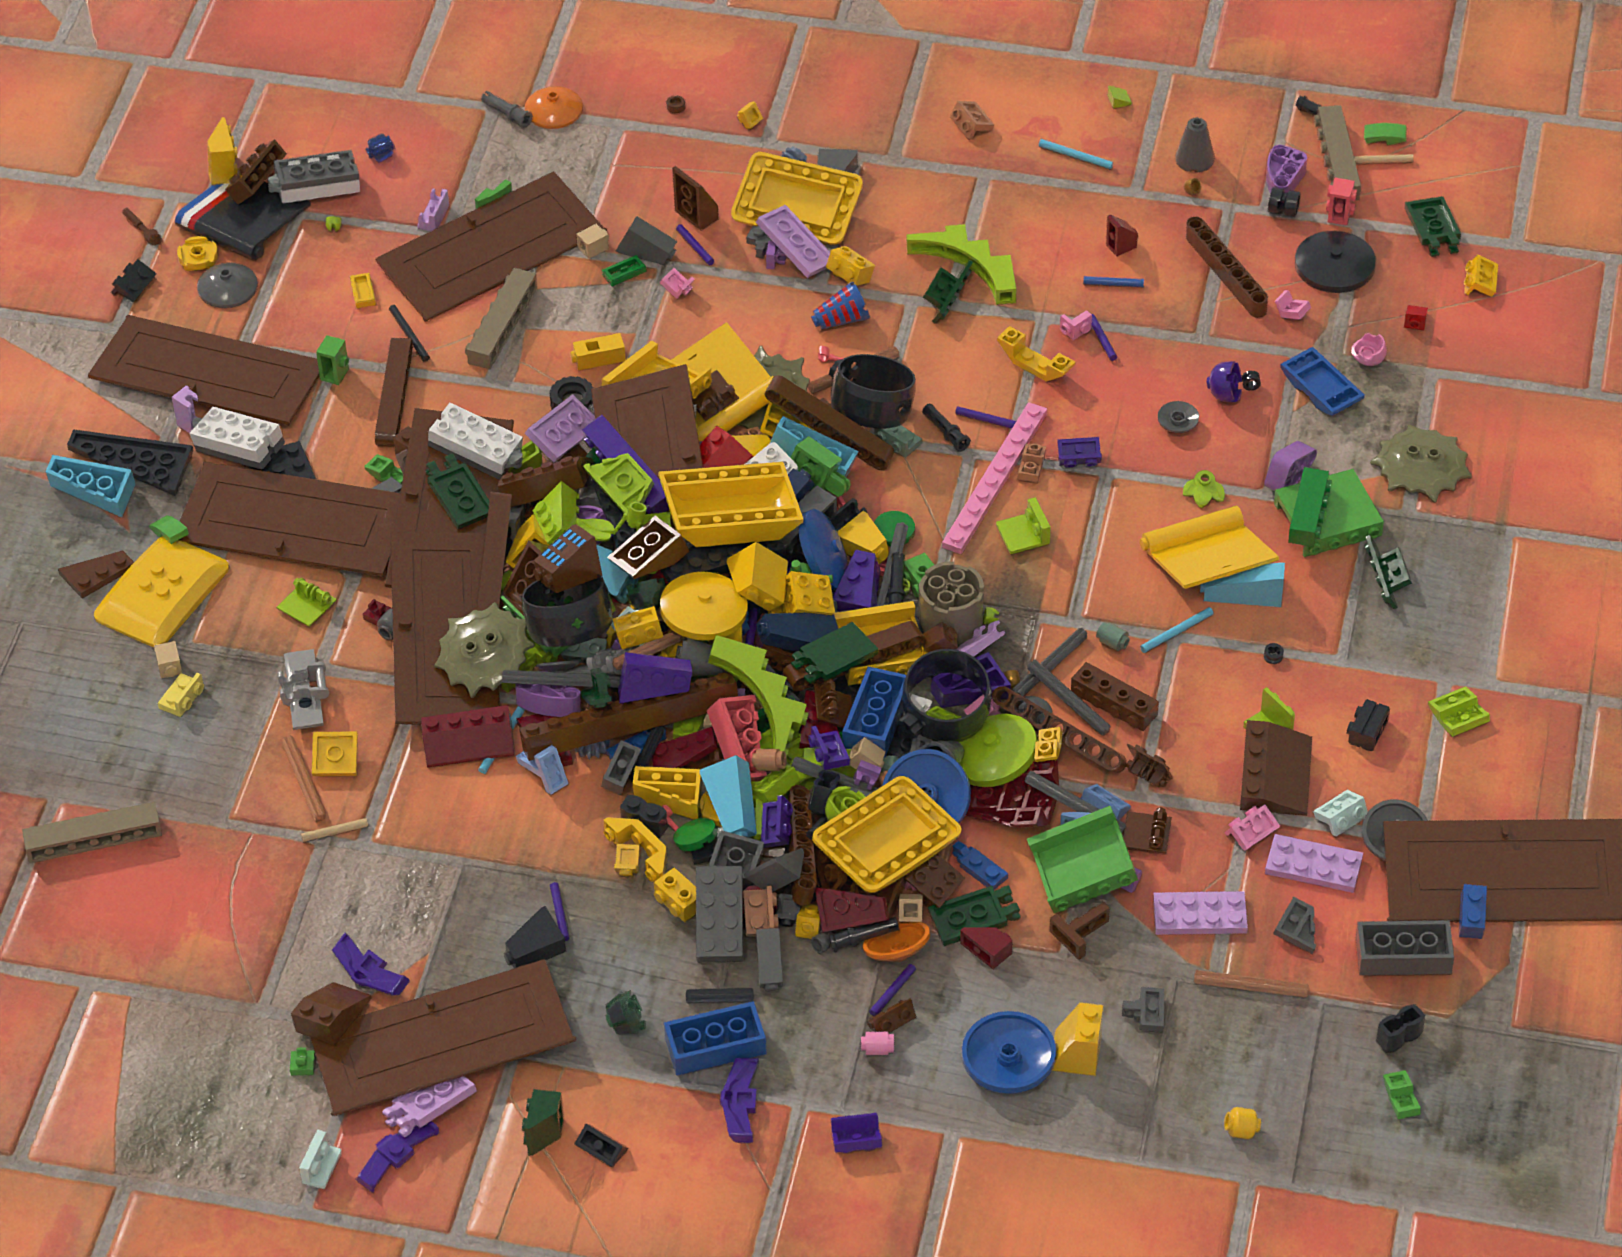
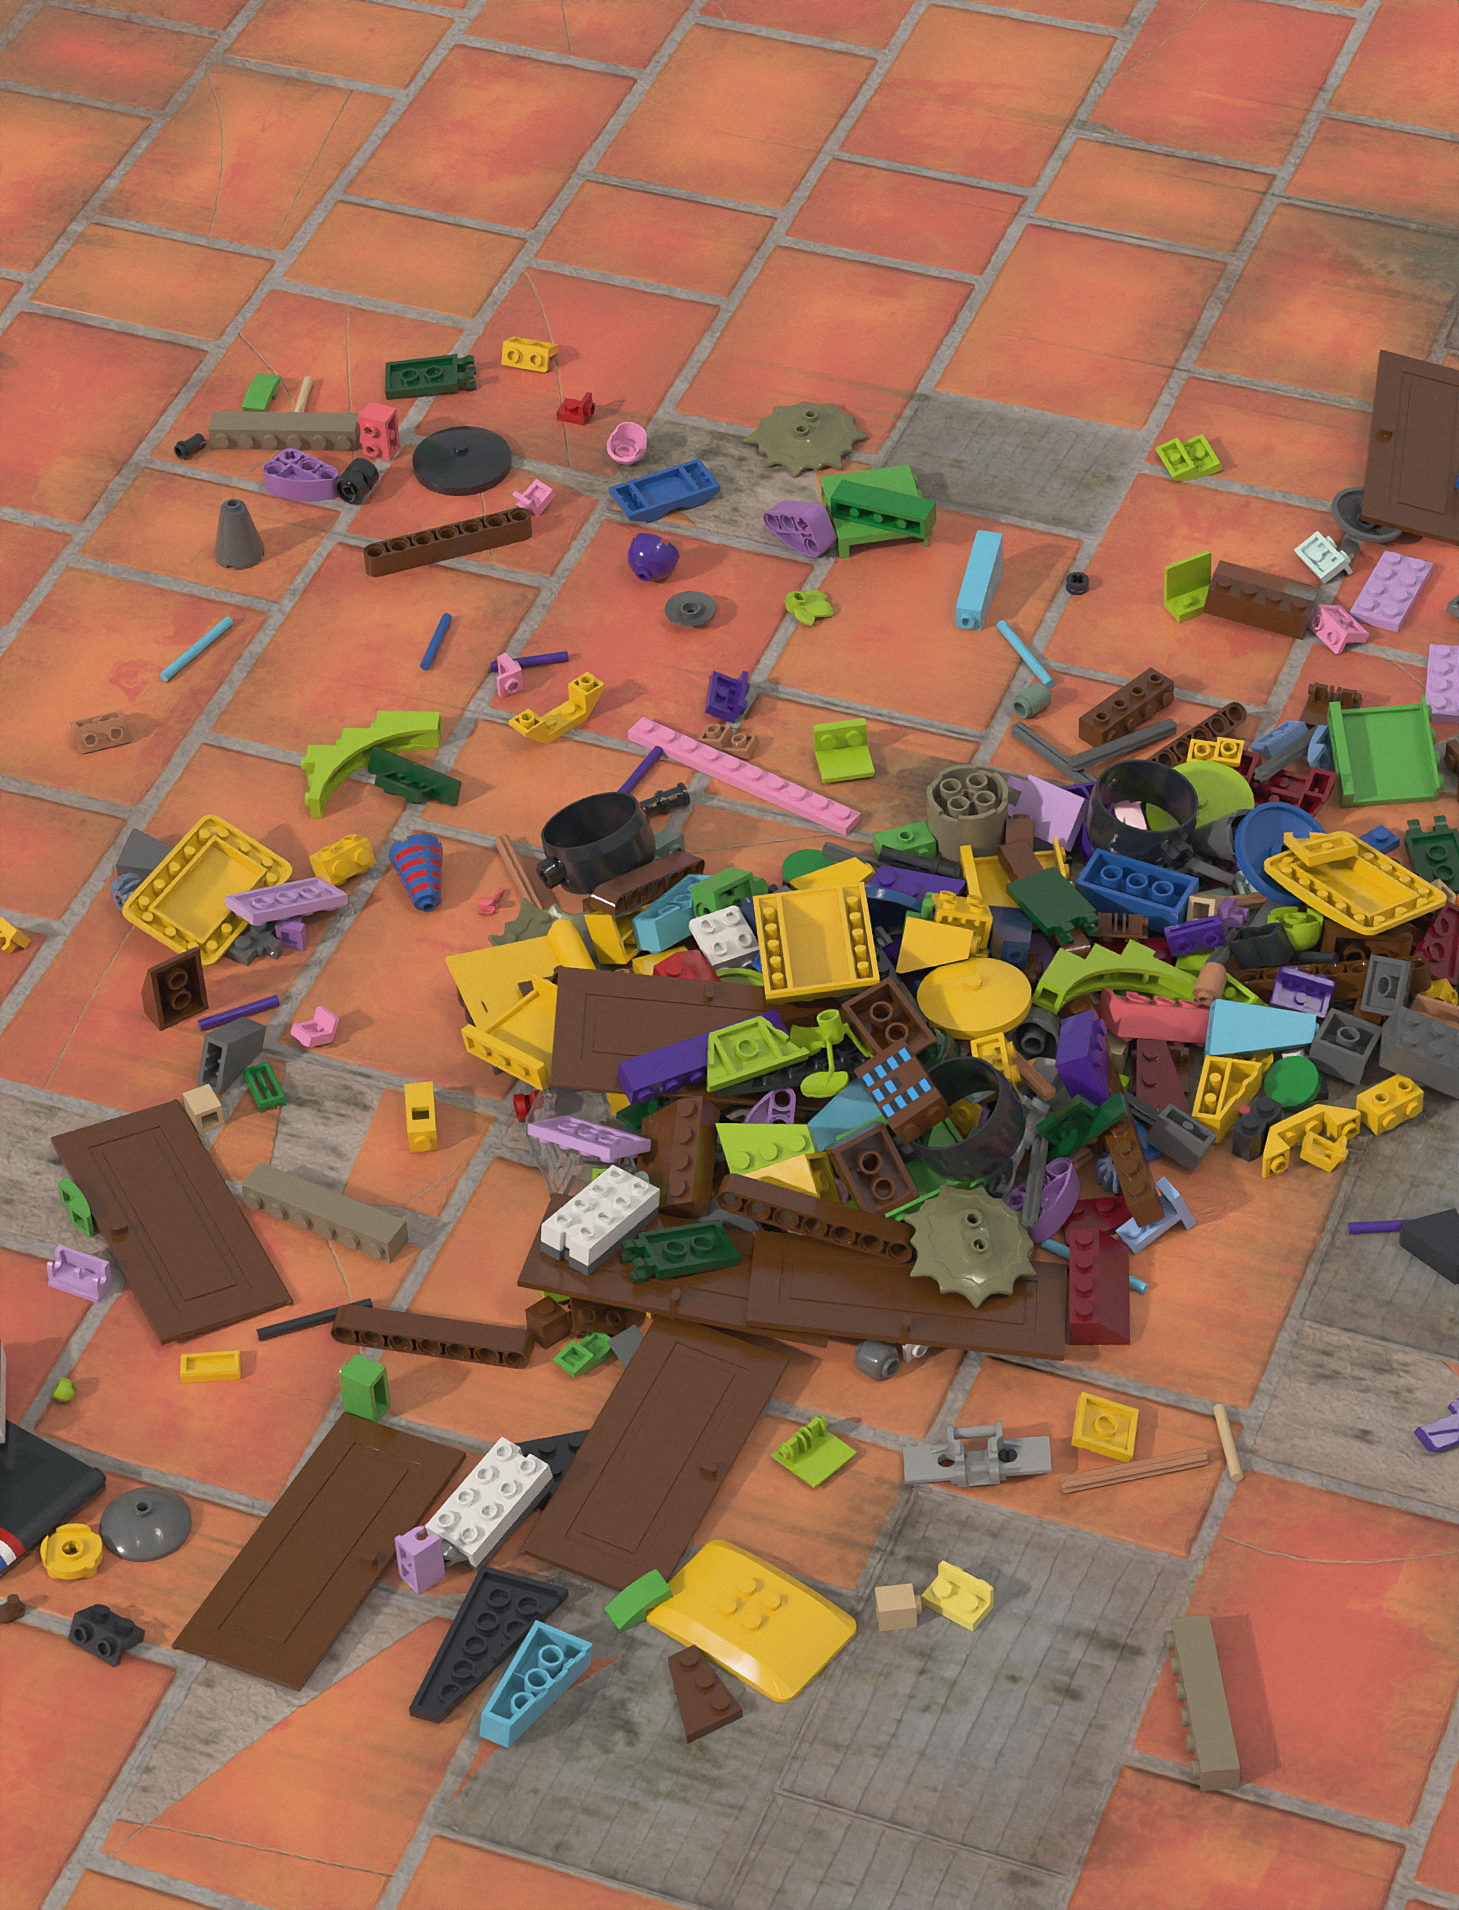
camera: 80 degrees left, 5 degrees down
dark red tile [363,599,391,626] -> none
black tyre [549,376,594,412] -> none
dark red slope [1106,214,1138,257] -> none
lime slope [1108,86,1132,108] -> none
reddish brown hinge [1126,744,1173,787] -> none
yellow door [1140,505,1279,589] -> none
pearl gold hinge [1184,178,1201,194] -> none
black brick [1346,699,1390,752] -> none
bracket [1365,535,1412,609] -> none
none -> yellow wing [1284,832,1358,867]

